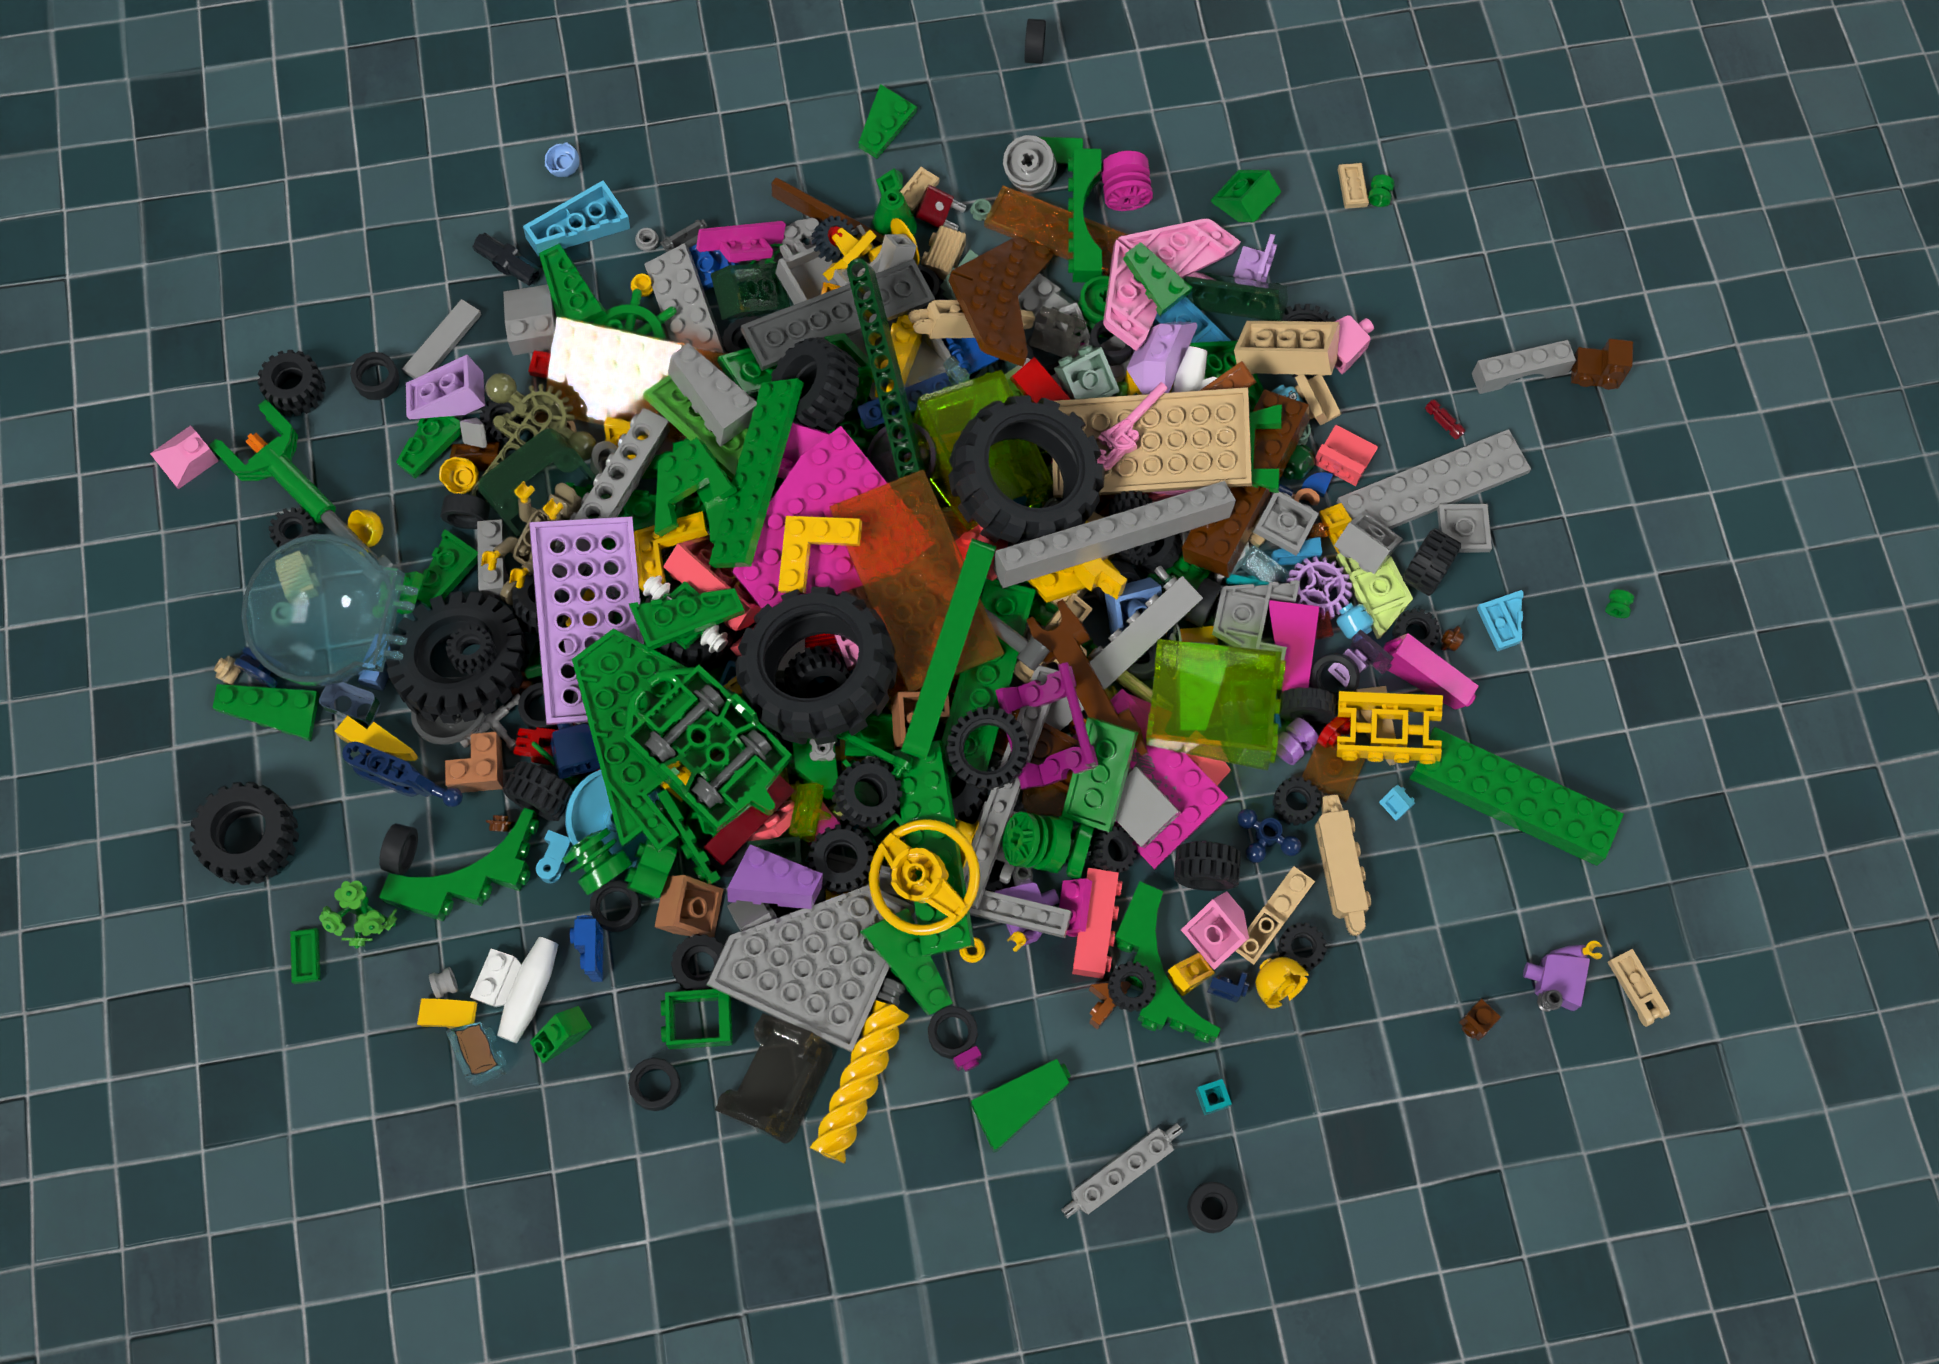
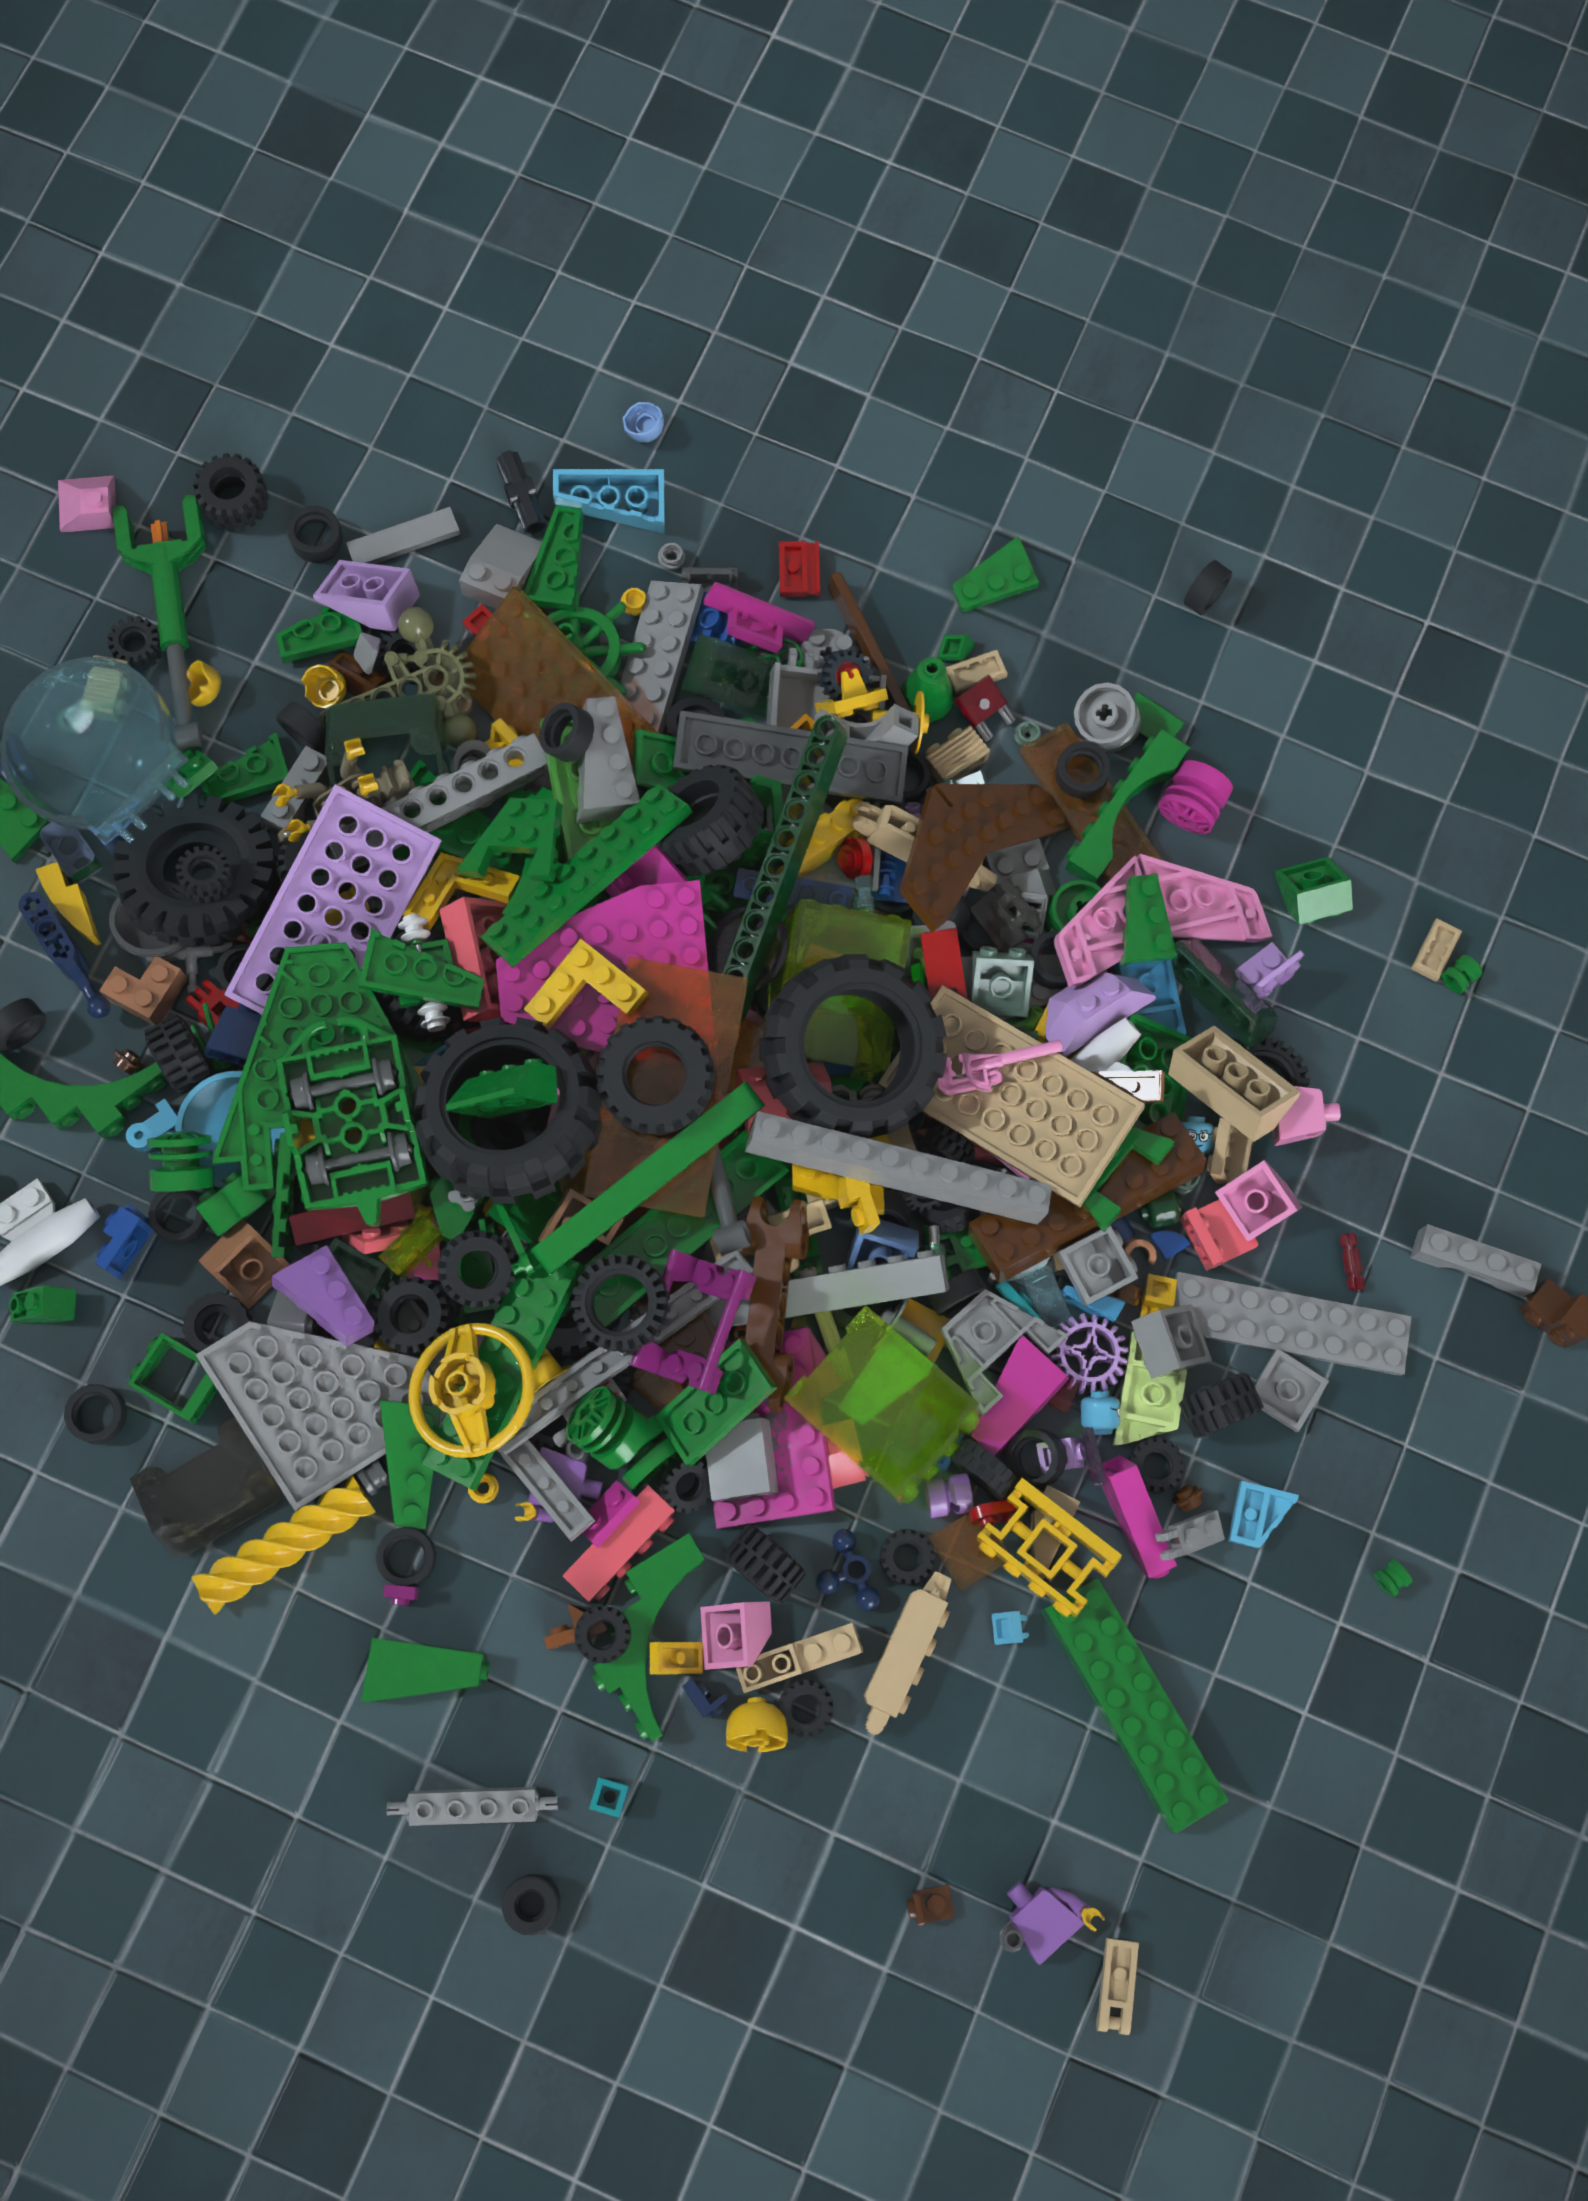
camera: 30 degrees right, 5 degrees up
none -> green slope [446,1059,557,1119]
none -> black tyre [539,702,594,762]
none -> black tyre [596,1015,715,1136]
none -> red plate [779,541,820,597]
none -> red plate [837,836,873,880]
none -> black tyre [1055,741,1111,799]
none -> light grey hinge [1155,1510,1225,1561]
none -> bright pink slope [1215,1160,1303,1242]

